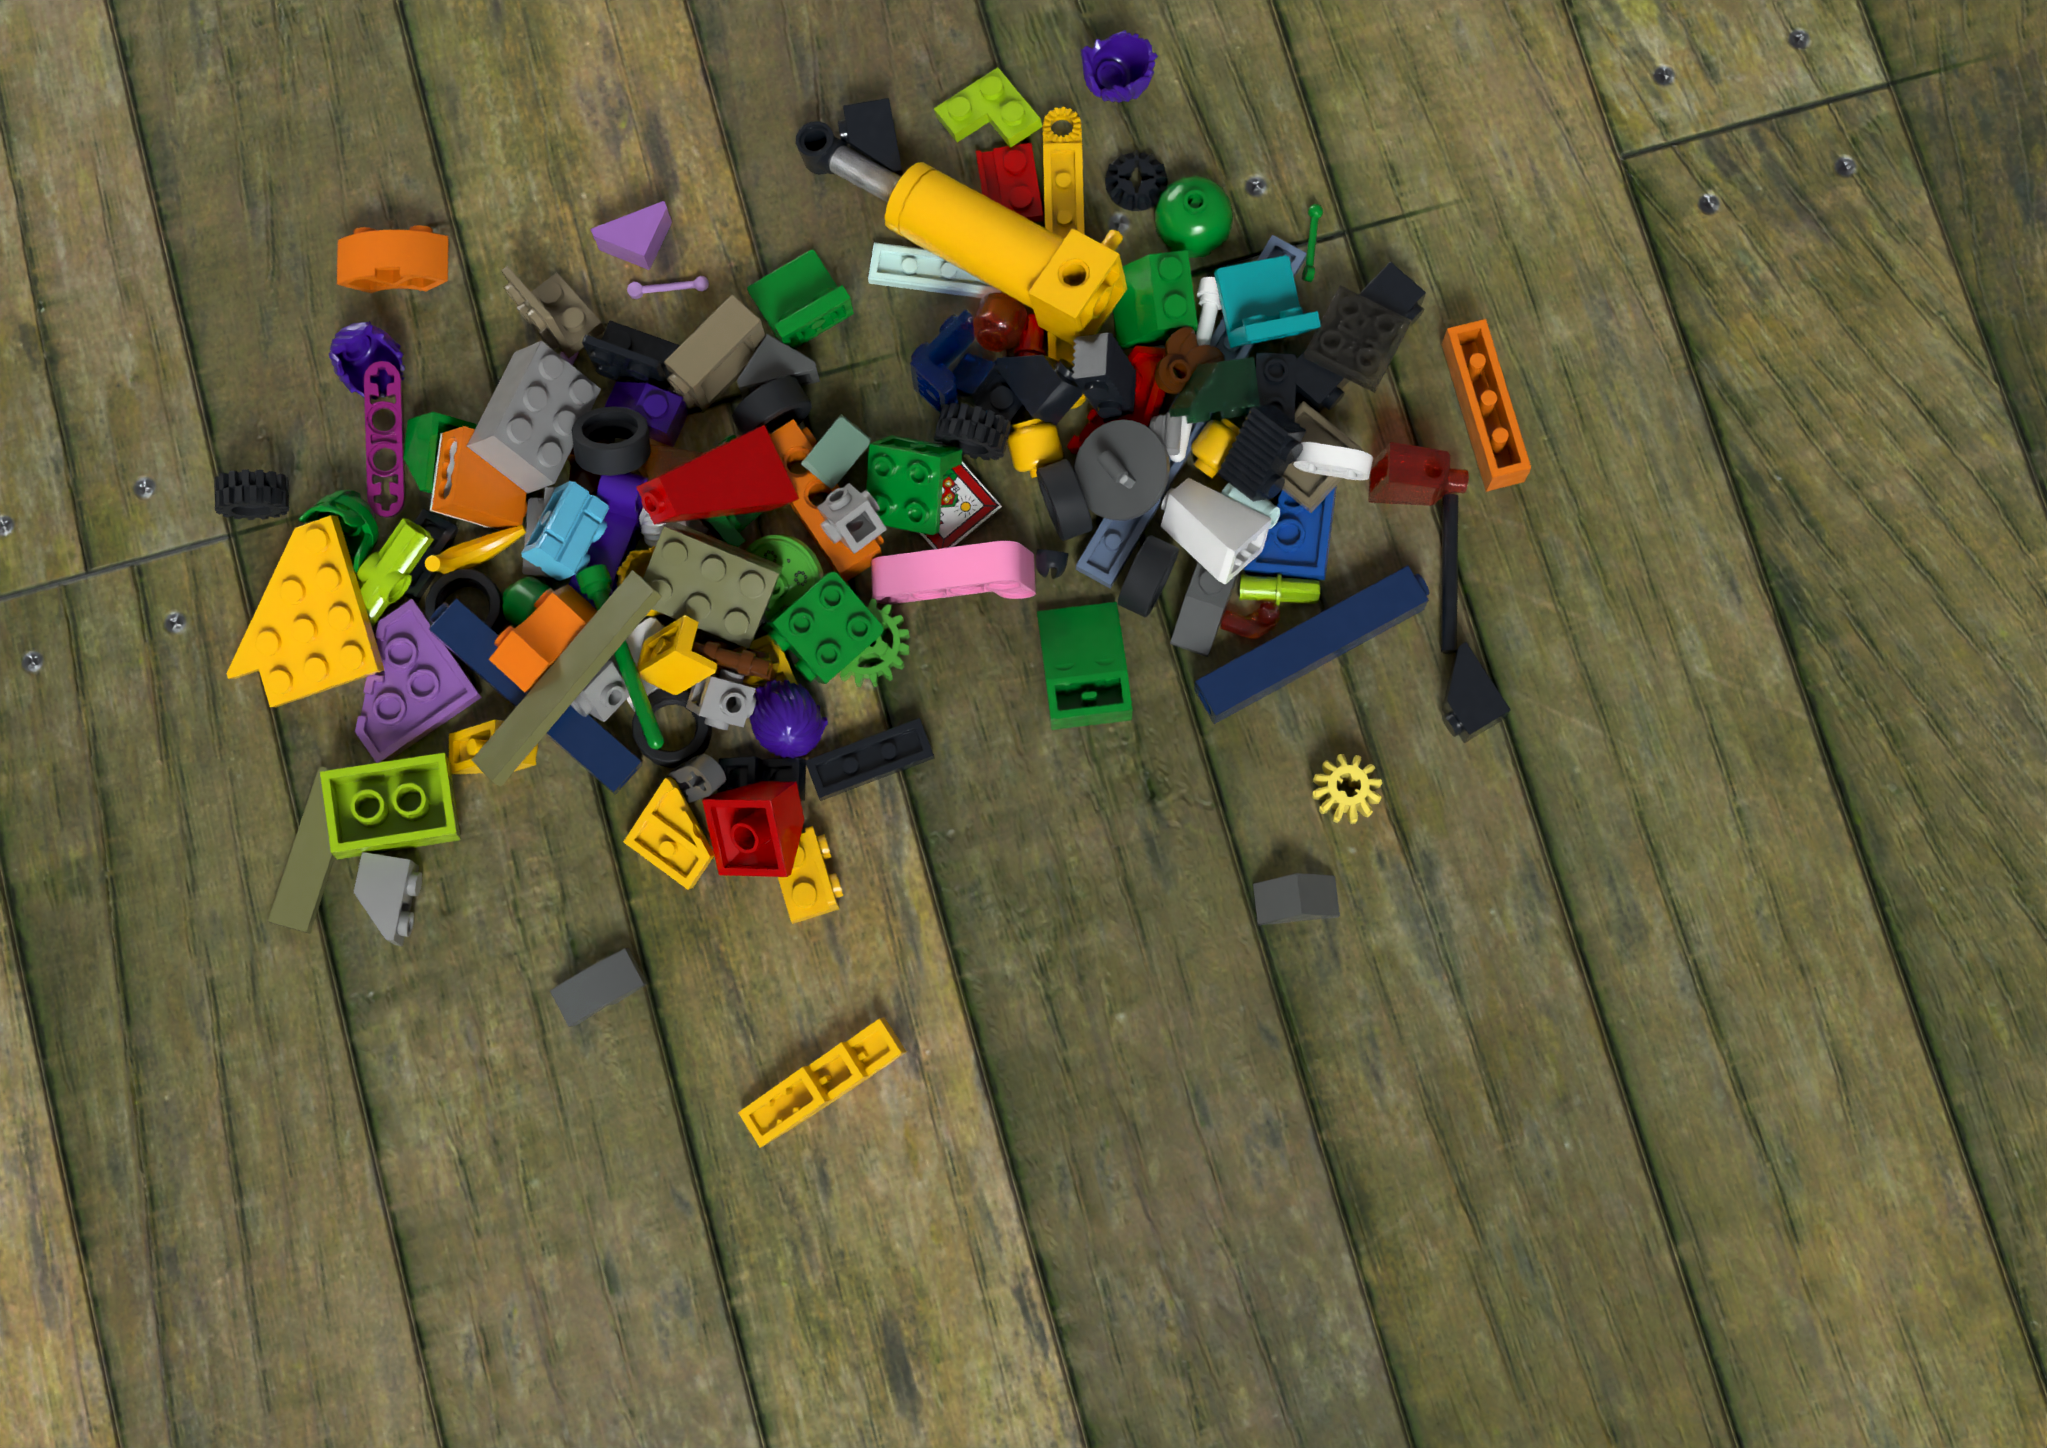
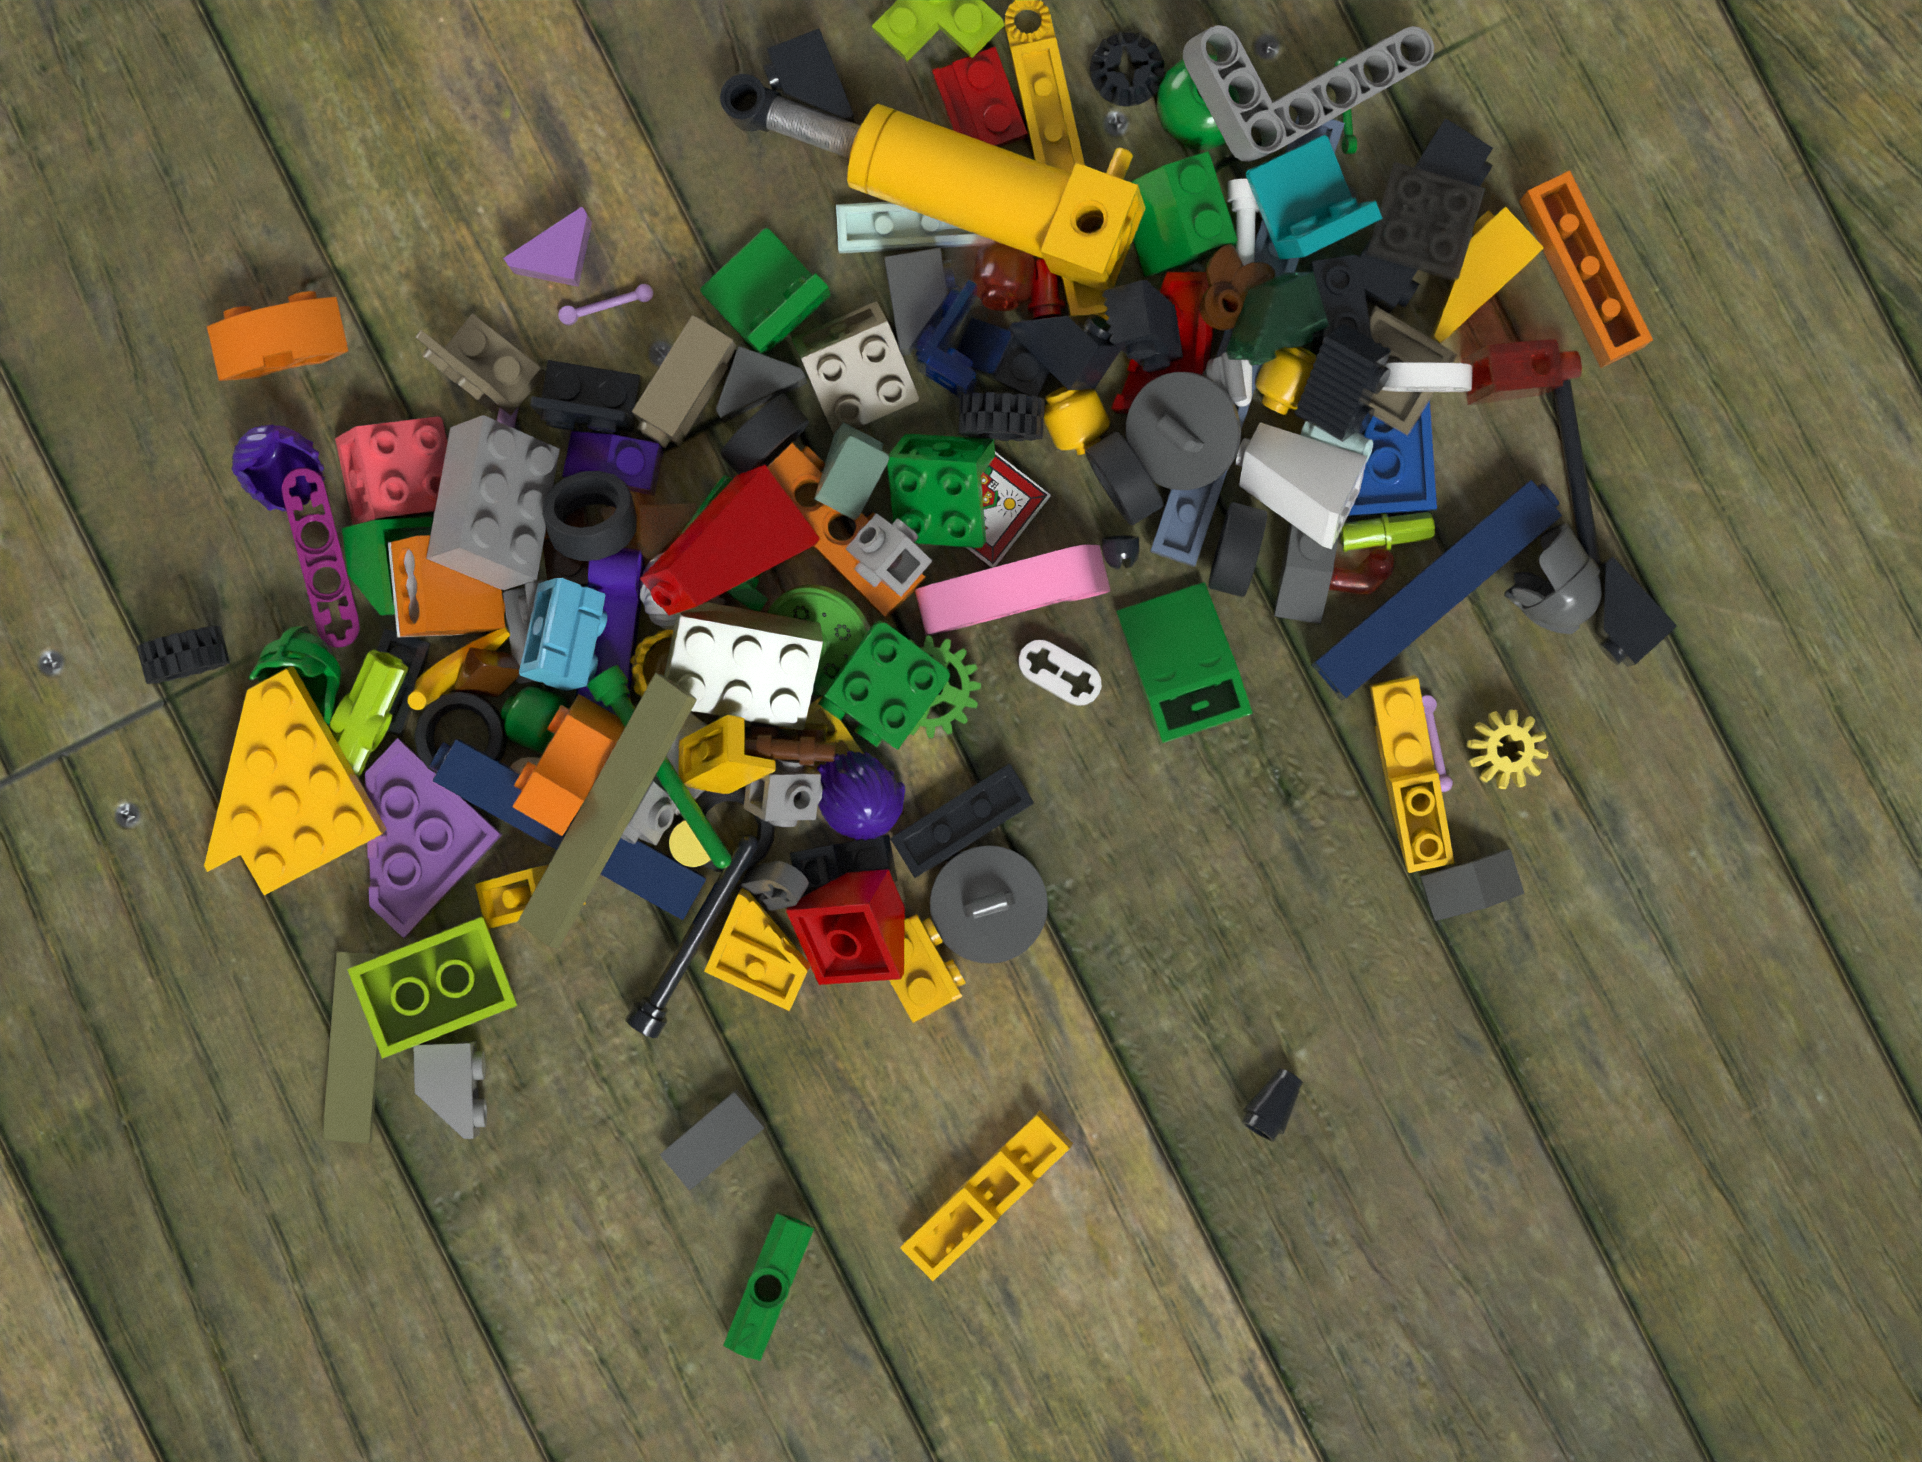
camera: 15 degrees left, 10 degrees up
none -> coral bracket [335,417,447,525]
none -> reddish brown slope [454,647,520,698]
none -> black piece [625,834,758,1038]
none -> light yellow tile [669,821,711,867]
none -> green piece [723,1212,815,1361]
none -> dark tan bracket [791,301,919,435]
none -> dark grey slope [884,248,956,356]
none -> dark grey shield [930,846,1048,964]
none -> white beam [1018,640,1102,706]
none -> light grey beam [1183,25,1434,162]
none -> black cone [1241,1068,1303,1142]
none -> yellow slope [1369,675,1454,873]
none -> lavender hinge [1422,695,1453,792]
none -> yellow slope [1430,207,1544,344]
none -> dark grey helmet [1504,523,1602,634]

